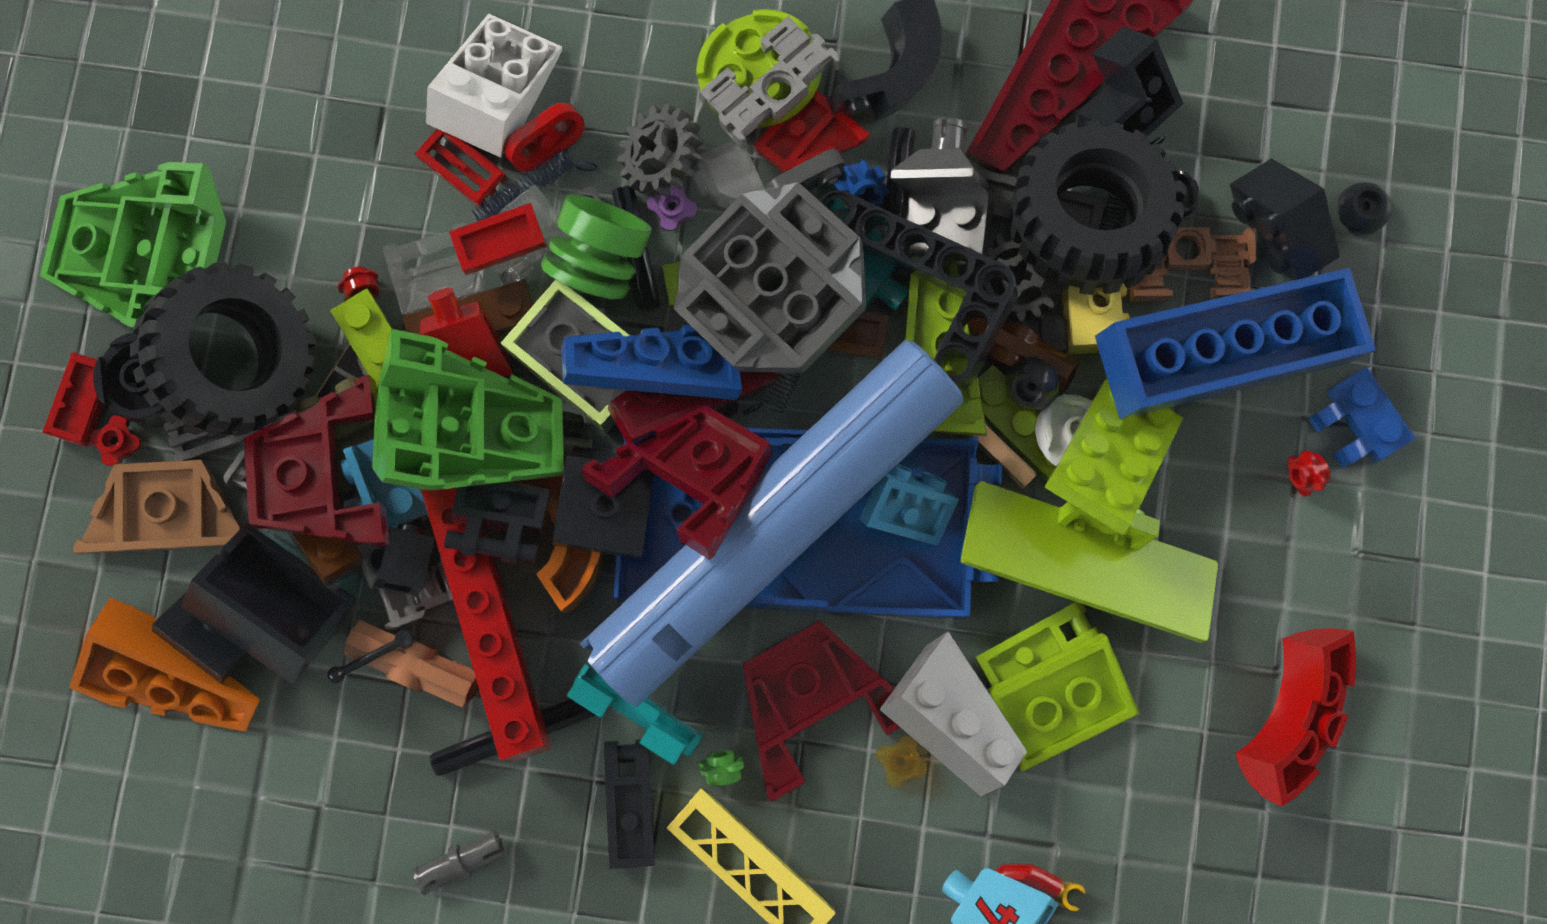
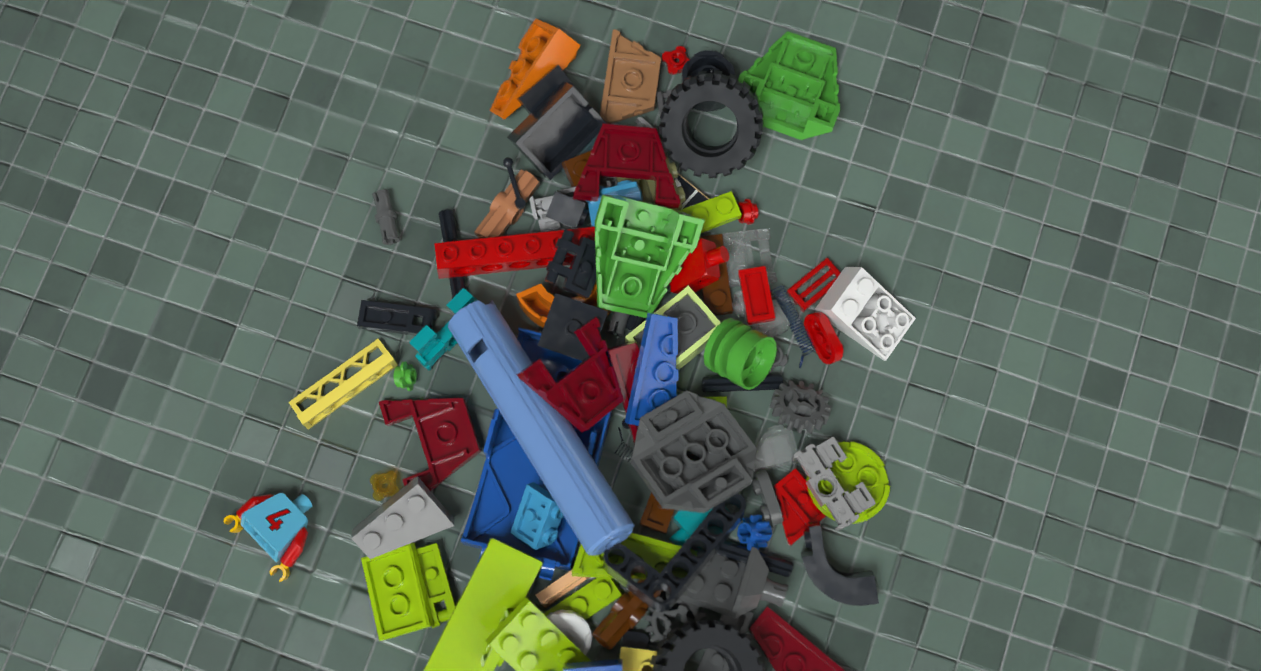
camera: 100 degrees right, 5 degrees down
red plate [42,352,104,447] -> none
medium lavender plate [647,185,697,231] -> none
black plate [1006,357,1059,410] -> none

